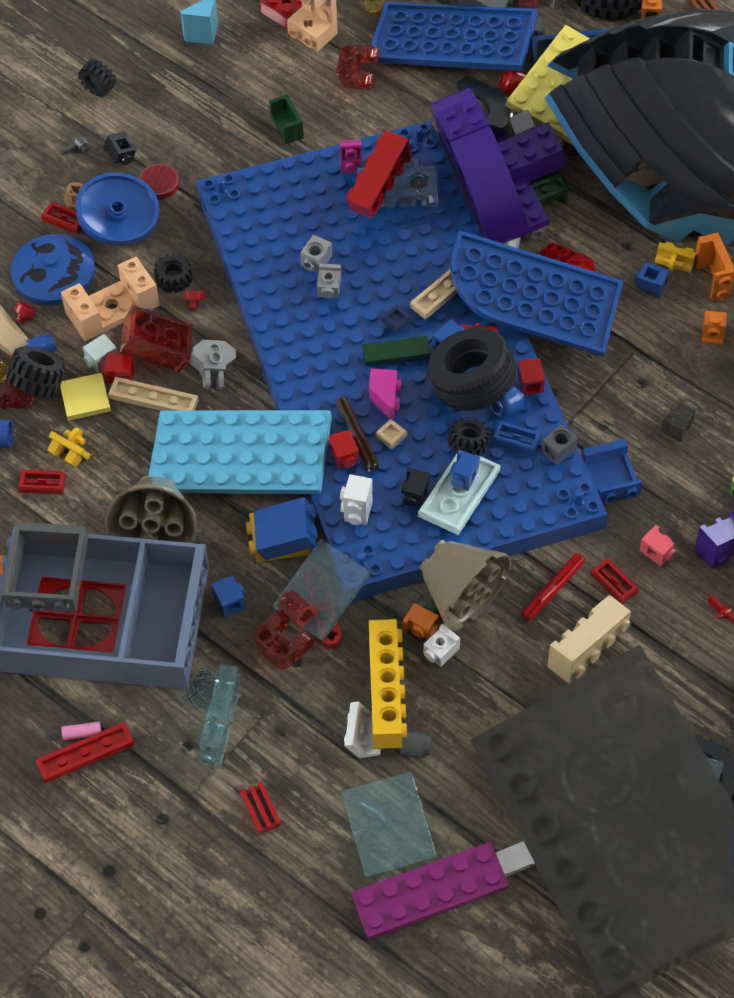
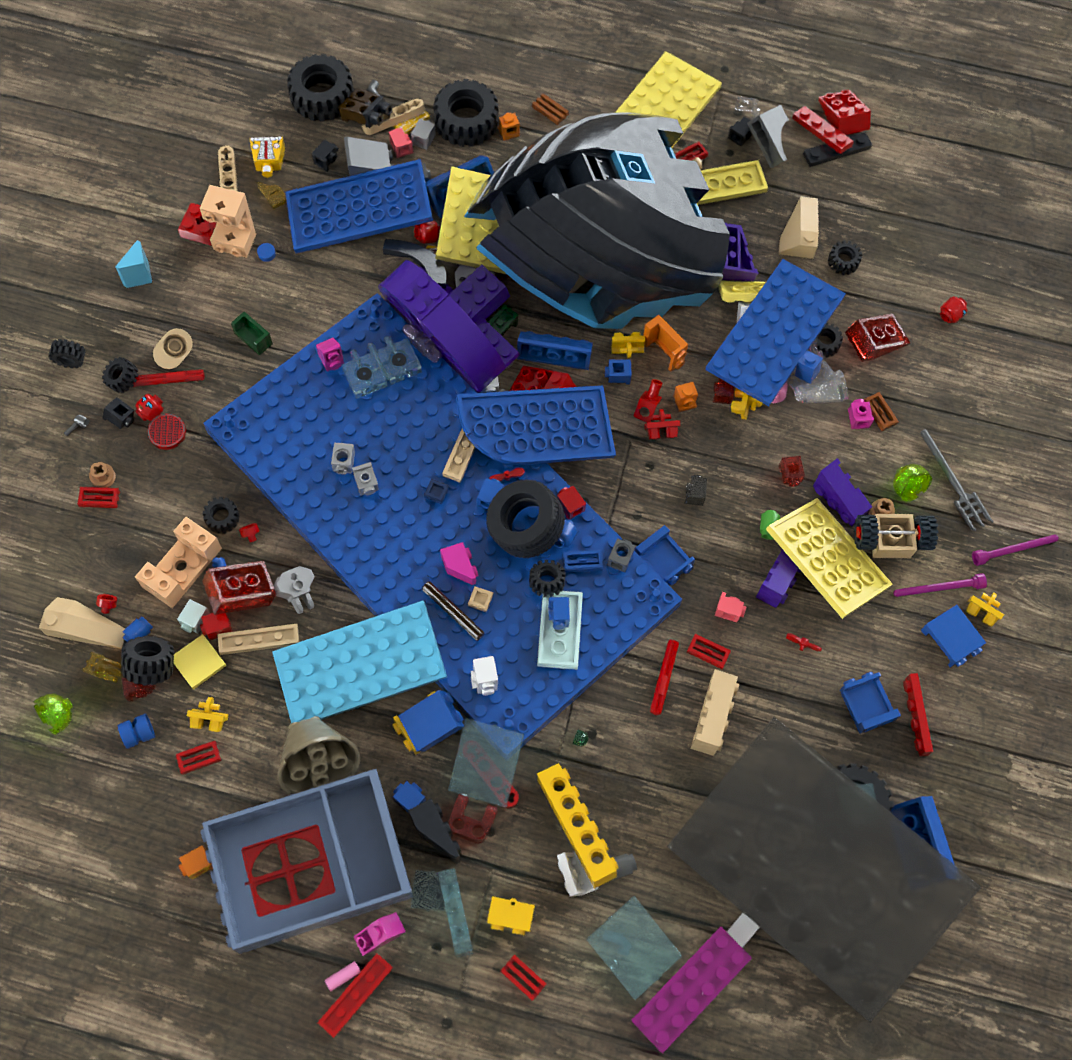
camera: 30 degrees left, 10 degrees up
dark grey window [2,522,88,612] -> none
blue dish [11,234,95,306] -> none
blue dish [76,173,159,246] -> none
clear red brick [277,589,318,628] -> none
red brick [329,429,359,469] -> none
clear red piece [336,45,380,90] -> none
red wedge [346,130,413,218] -> none
dark green tile [362,336,431,366] -> none
black brick [401,468,430,507] -> none
orange brick [403,603,440,640] -> none
dark tan cone [420,540,511,631] -> none
white brick [423,624,460,667] -> none
light grey brick [509,109,536,135] -> none
none -> black tyre [102,357,138,393]
none -> red axle [133,369,205,387]
none -> red head [135,394,164,422]
none -> tan piece [153,328,193,369]
none -> blue tile [257,243,276,262]
none -> dark pink slope [354,912,406,956]
none -> clear purple hinge [402,324,443,363]
none -> black slope [408,799,462,864]
none -> yellow brick [487,897,535,935]
none -> blue slope [517,331,593,370]
none -> red bracket [633,379,663,423]
none -> red hips [644,409,680,440]

